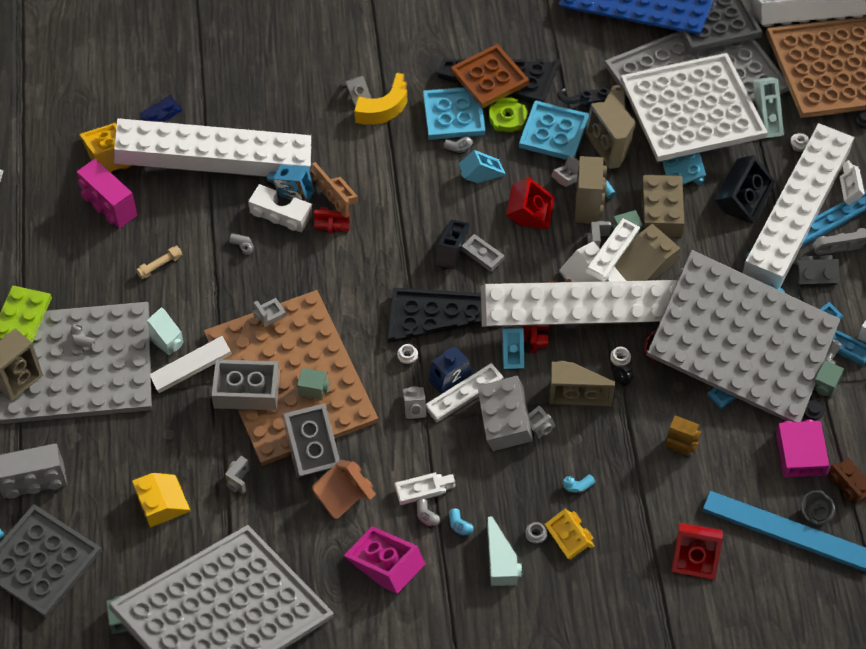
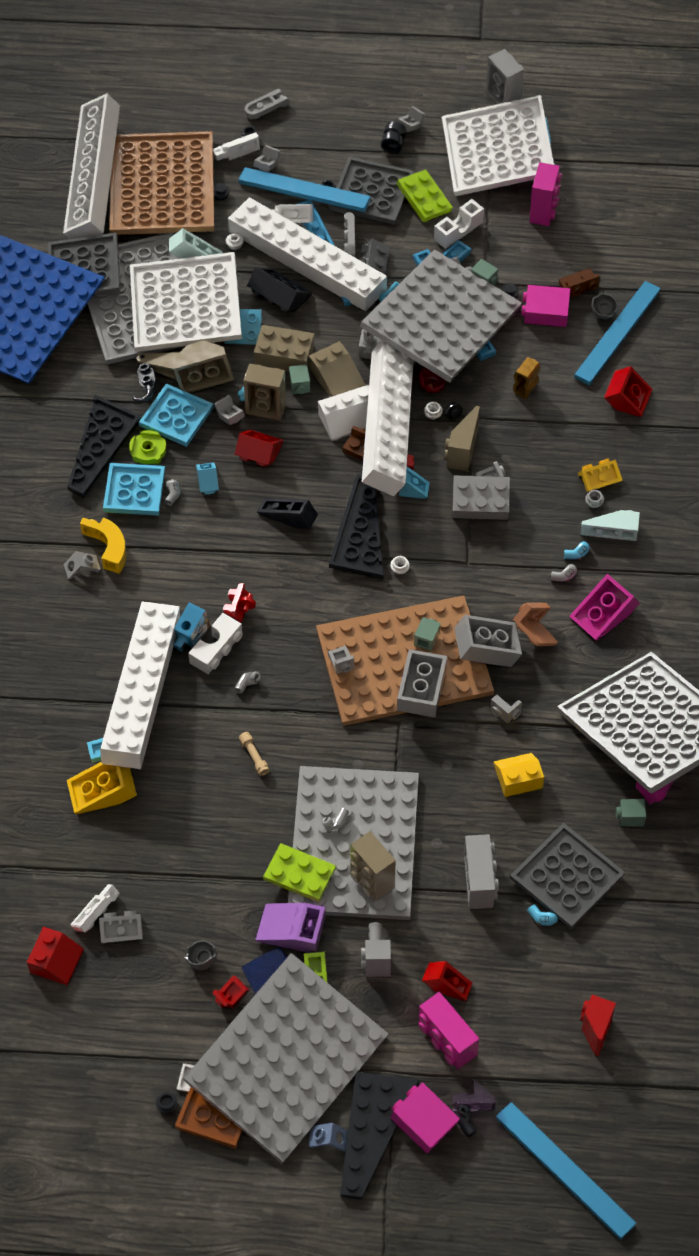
camera: 80 degrees left, 0 degrees up
dark pink brick [77,159,138,229] -> none
clear blue plate [139,95,182,122] -> none
light aqua slope [147,307,184,355] -> none
white tile [150,336,232,393] -> none
medium nougat bracket [310,162,358,217] -> none
white hinge [394,473,455,505] -> none
light grey bracket [403,386,426,419] -> none
white tile [426,363,504,423] -> none
dark blue torso [428,346,472,394] -> none
dark orange plate [451,44,529,108] -> none
light grey plate [461,234,504,272] -> none
medium azure arm [563,474,595,493] -> none
white tile [586,218,640,281] -> none
light grey bracket [587,221,611,248] -> none

